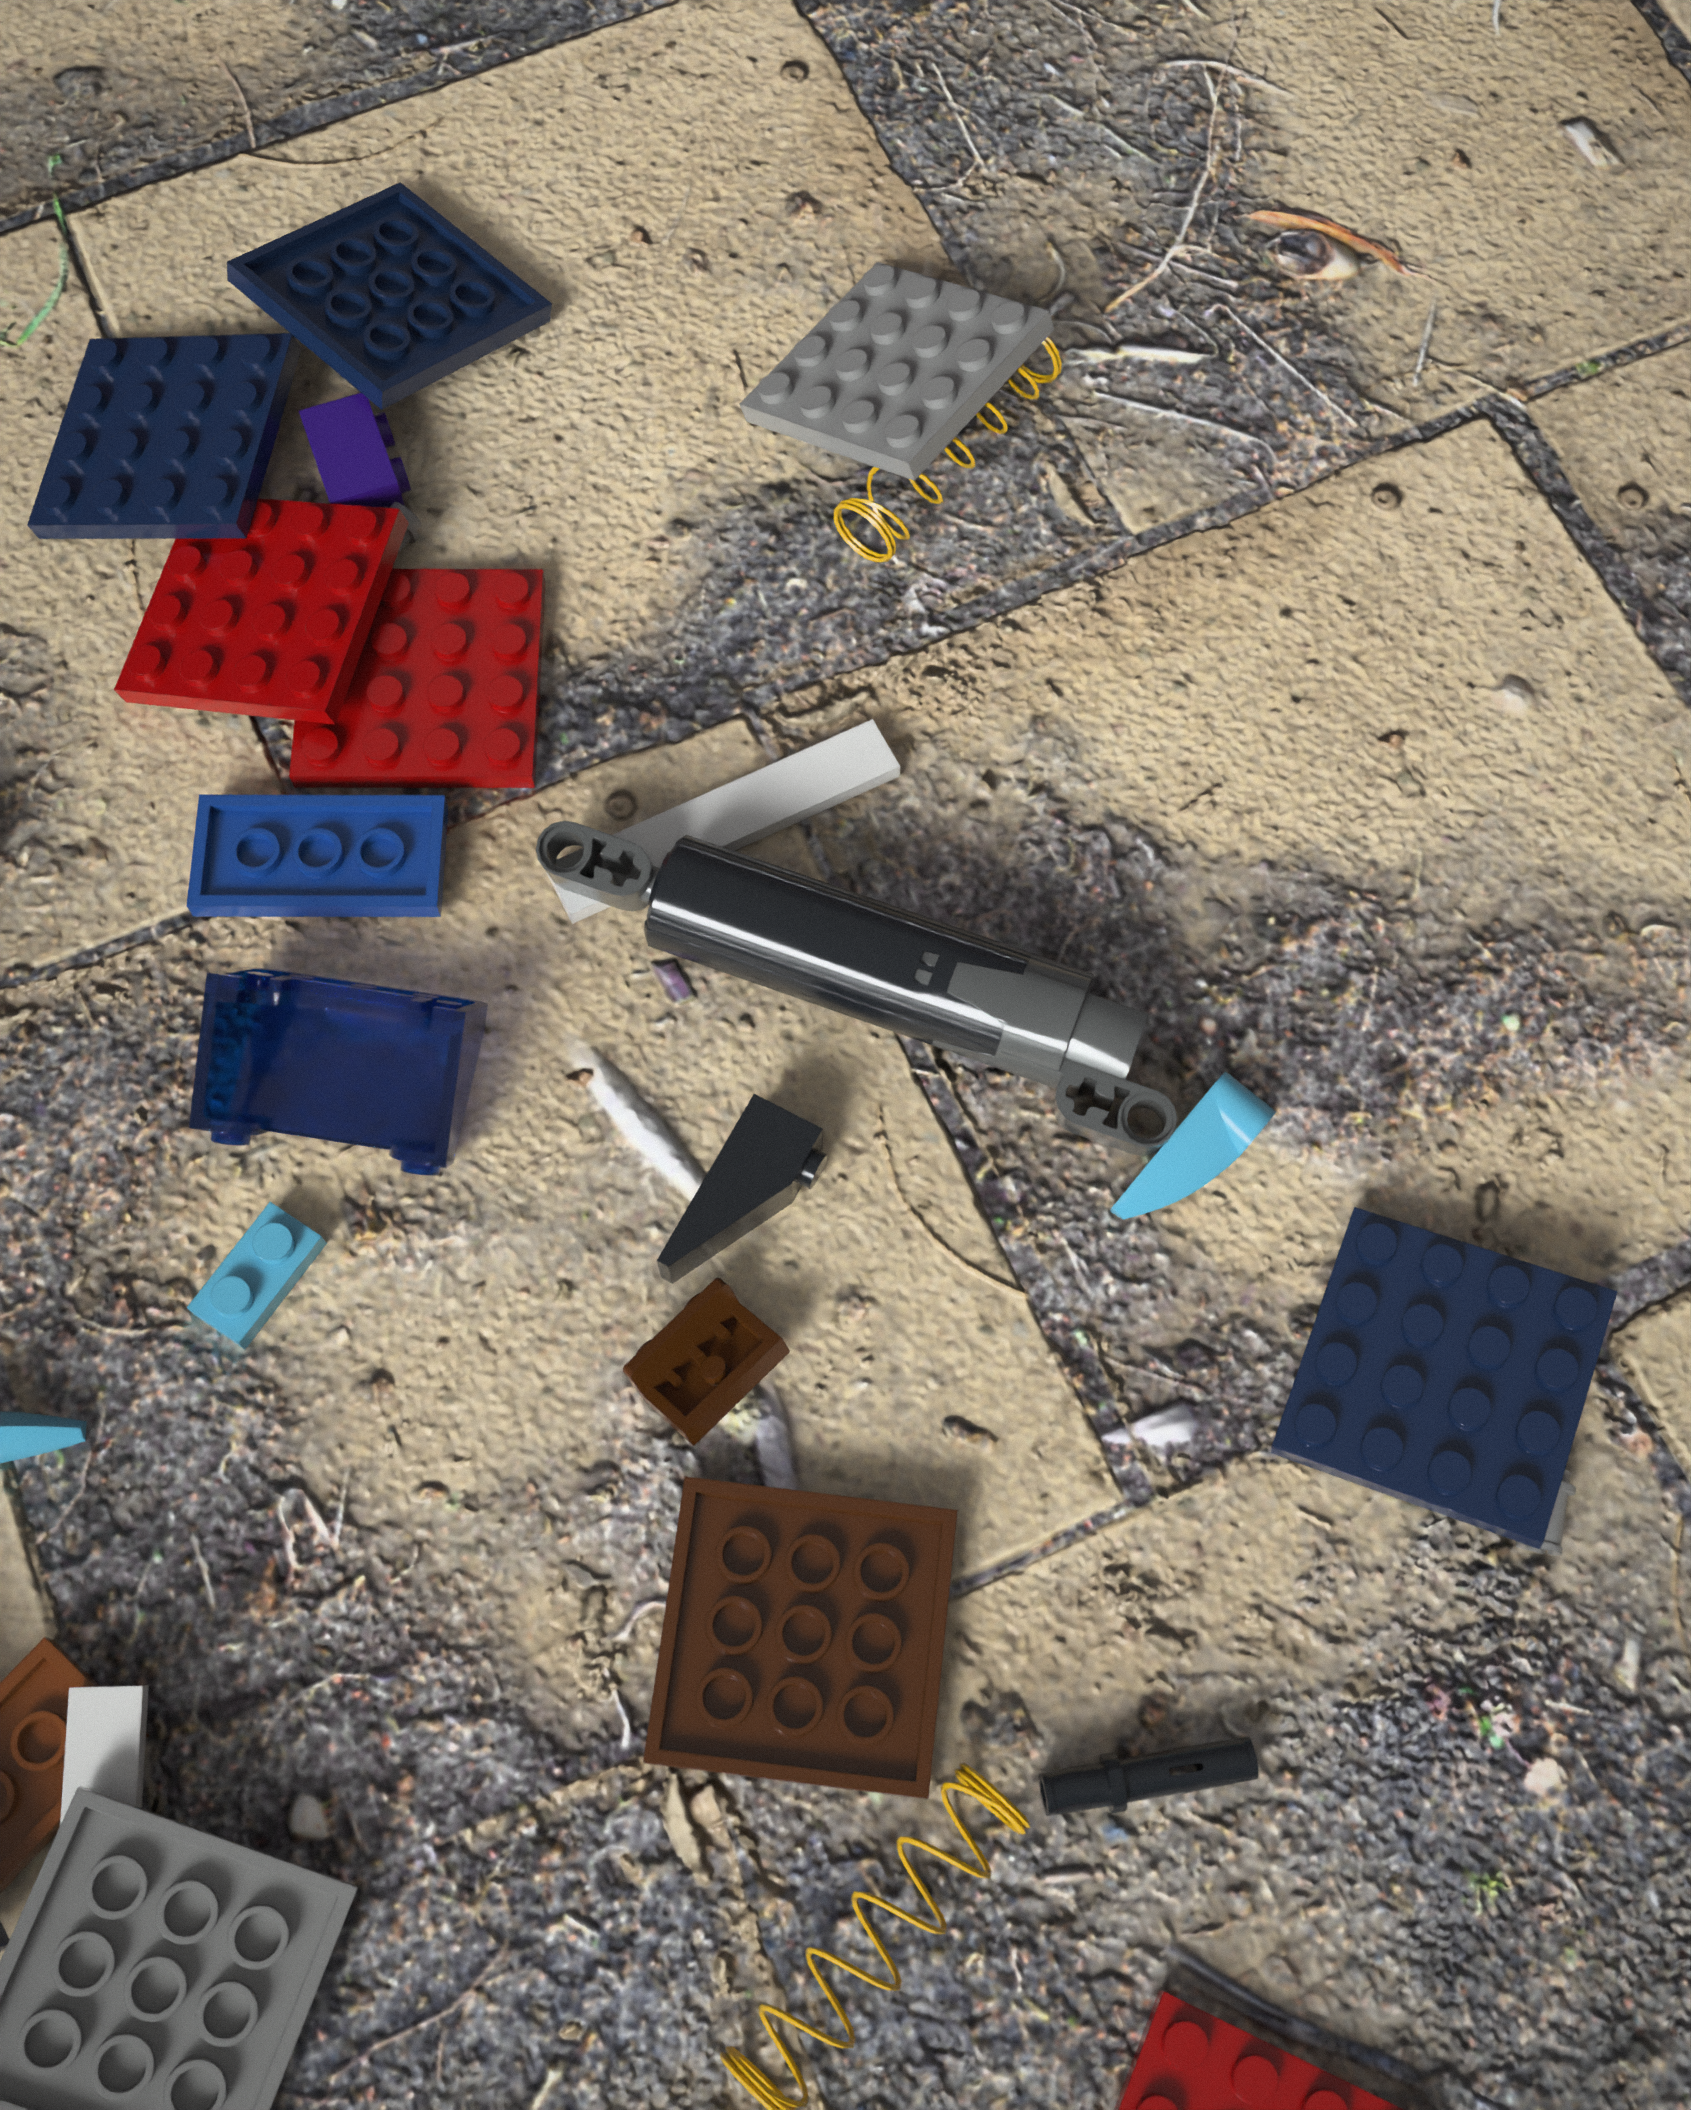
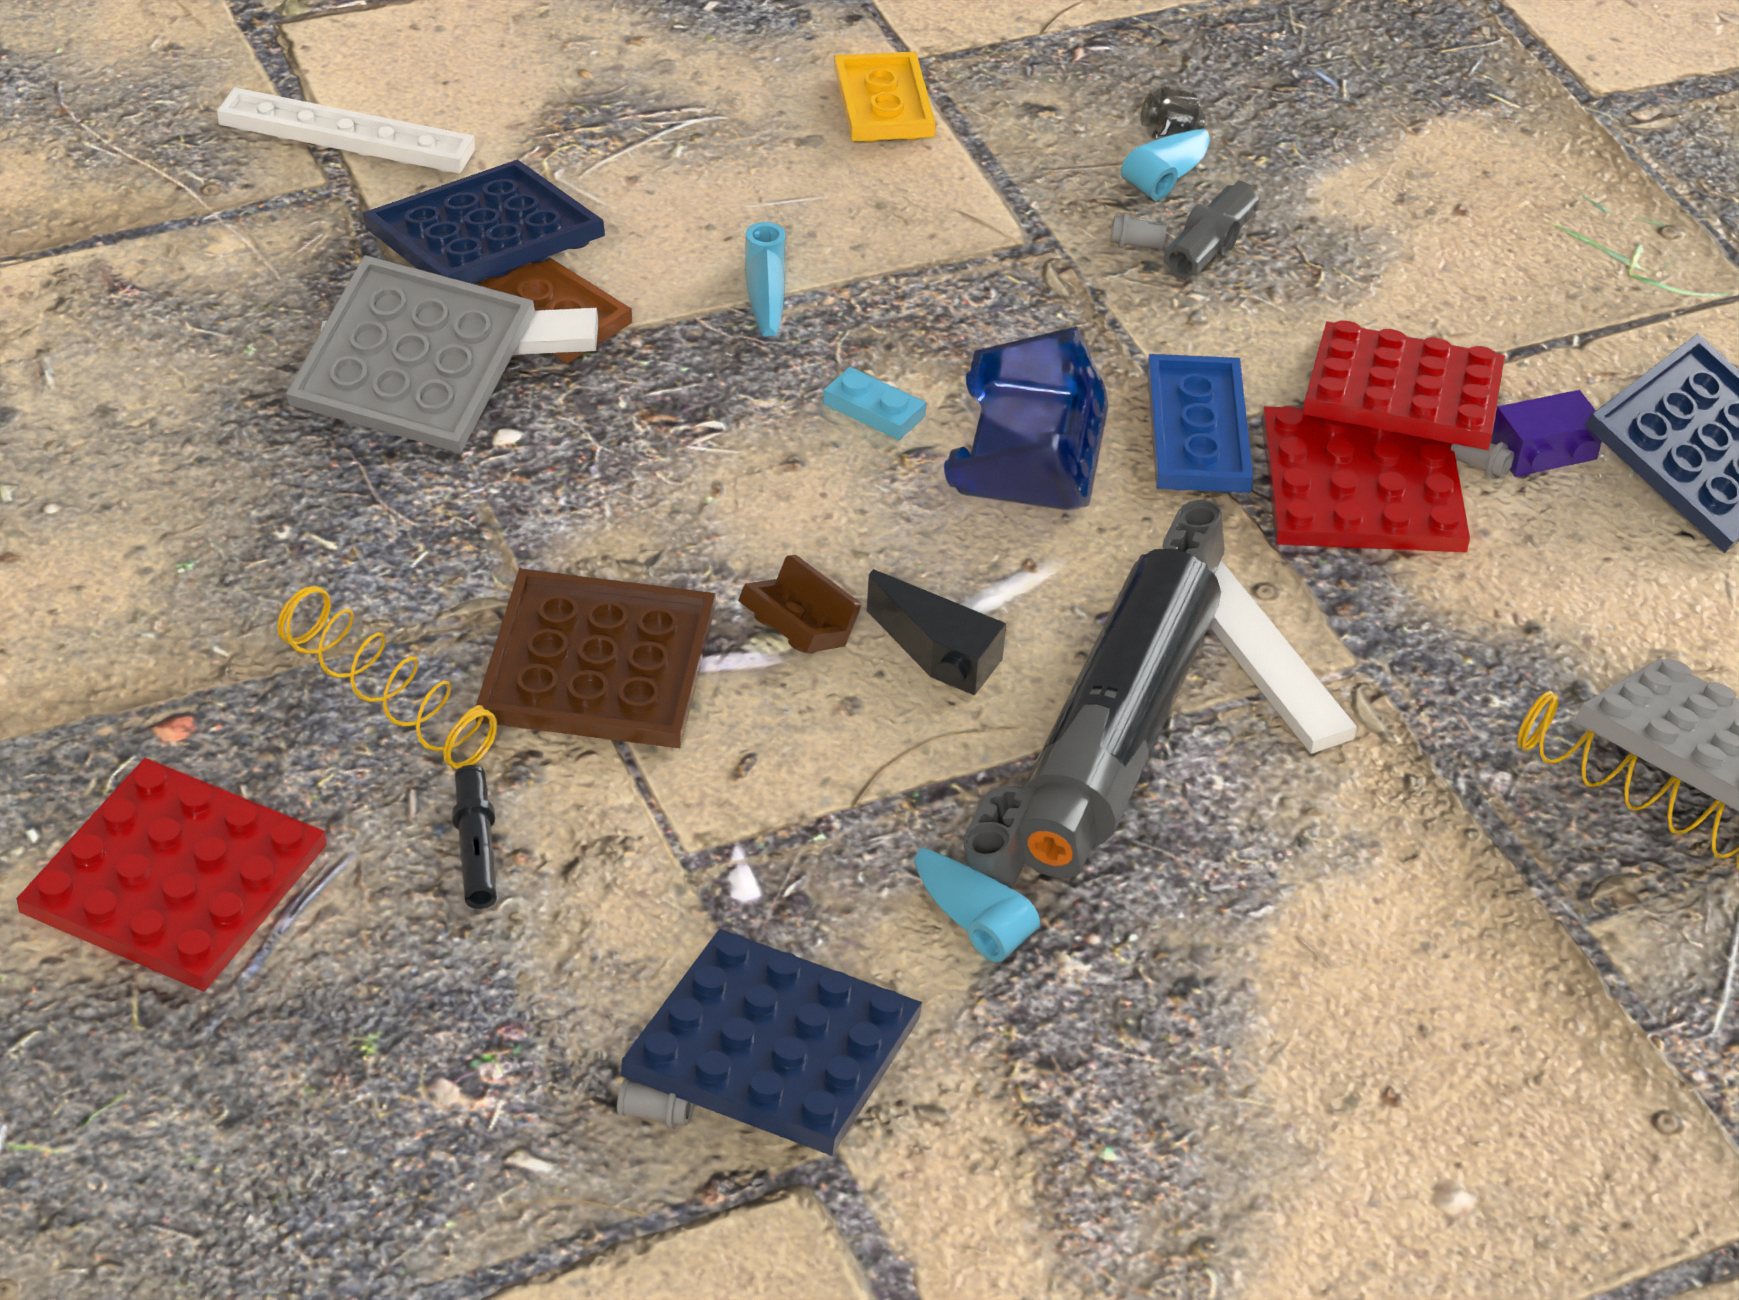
camera: 90 degrees right, 25 degrees down
dark blue plate [27,333,302,539] -> none

